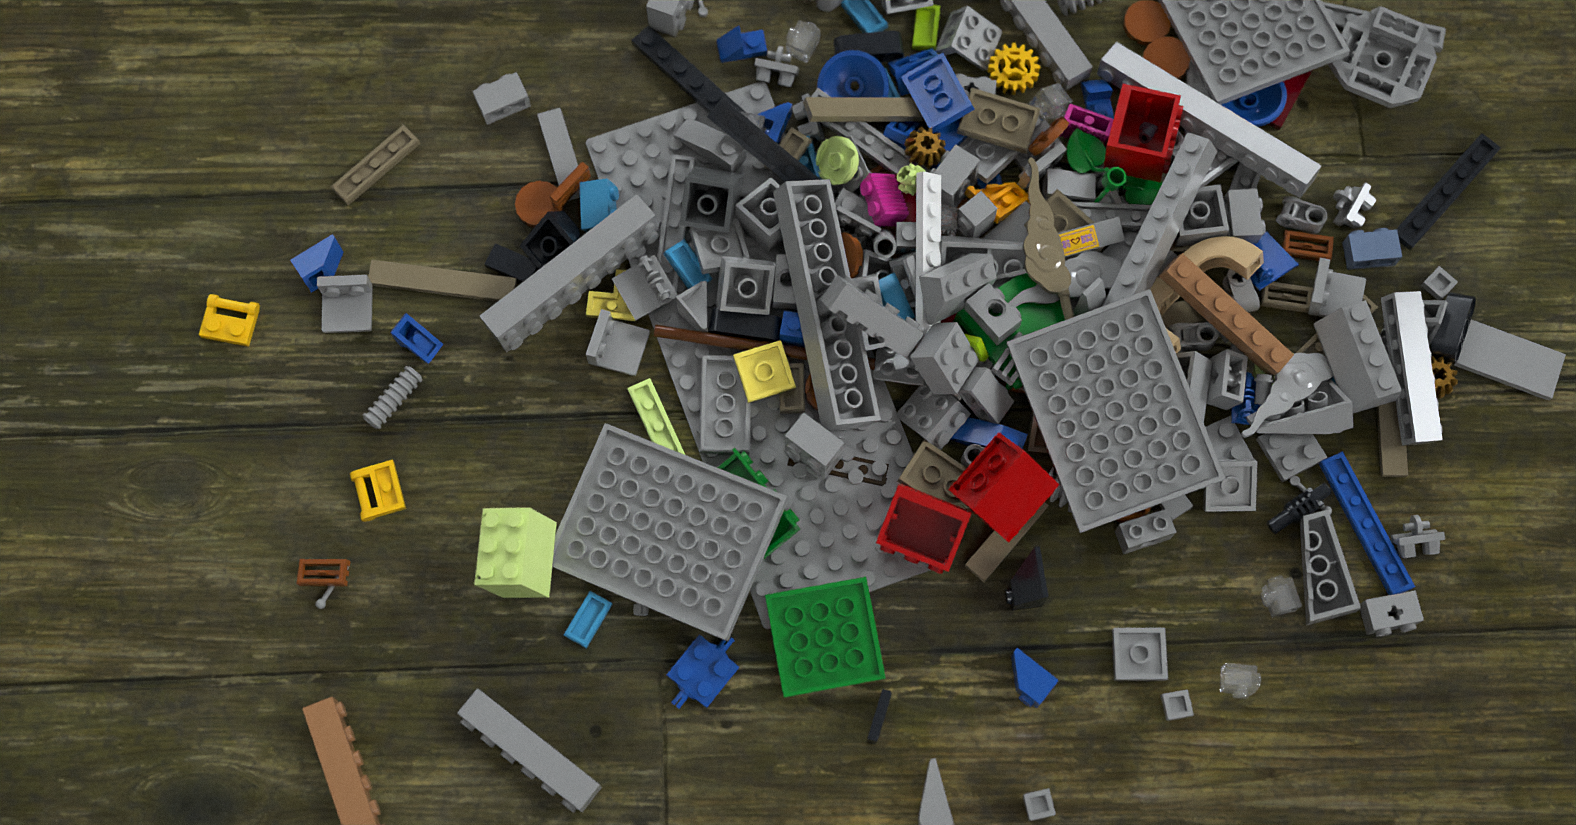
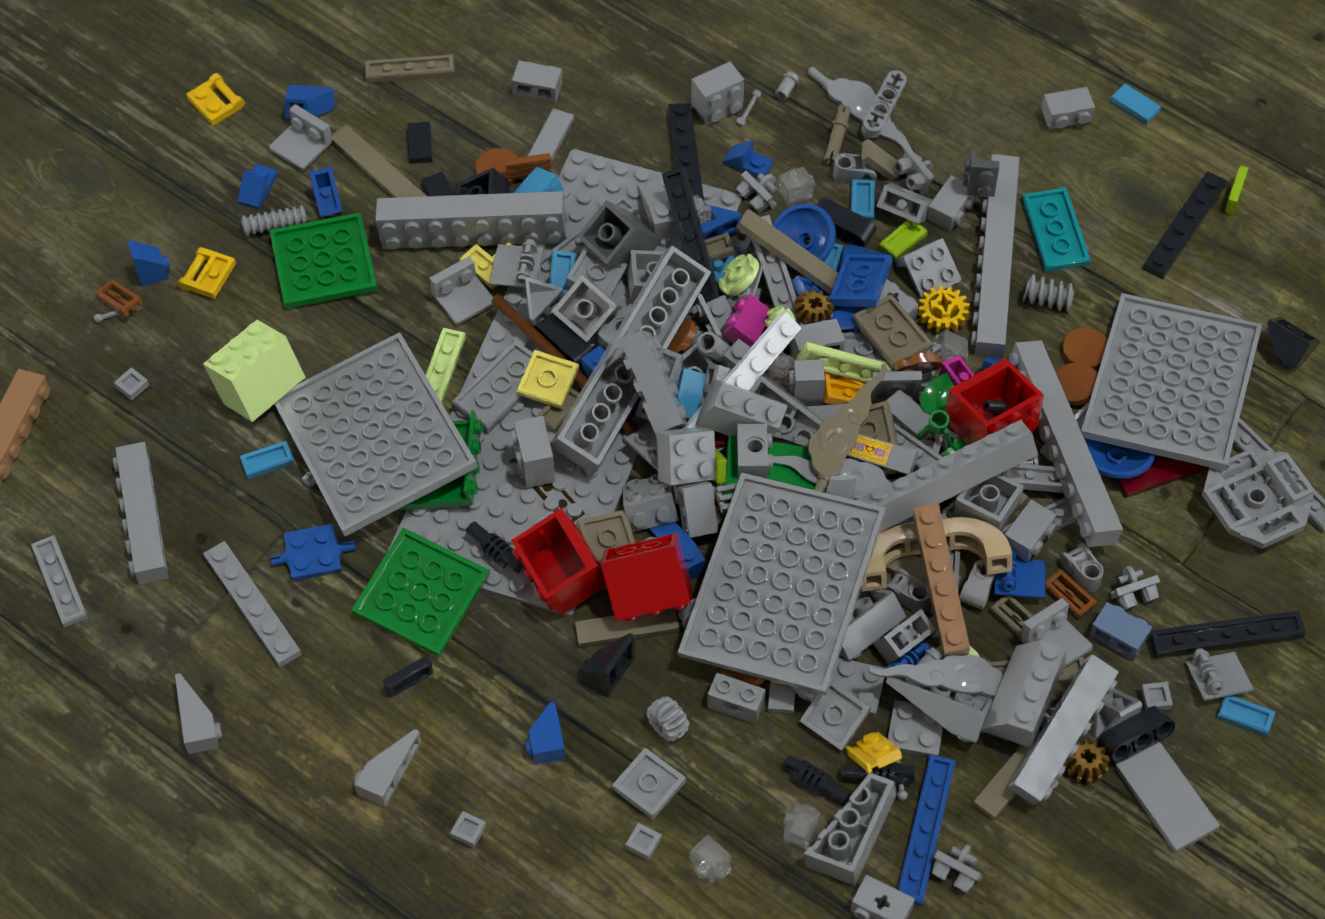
camera: 40 degrees right, 15 degrees down
none -> light grey plate [114,367,149,400]
none -> blue slope [128,241,170,287]
none -> light grey plate [203,541,302,668]
none -> blue slope [238,164,278,210]
none -> green plate [270,212,378,309]
none -> black tile [407,121,433,163]
none -> black hinge [466,521,524,574]
none -> light grey gear [646,696,689,742]
none -> black hinge [783,755,851,806]
none -> yellowish green tile [796,342,892,383]
none -> yellow plate [845,732,902,773]
none -> light grey hinge [1186,649,1253,700]
none -> dark azure tile [1217,695,1275,737]

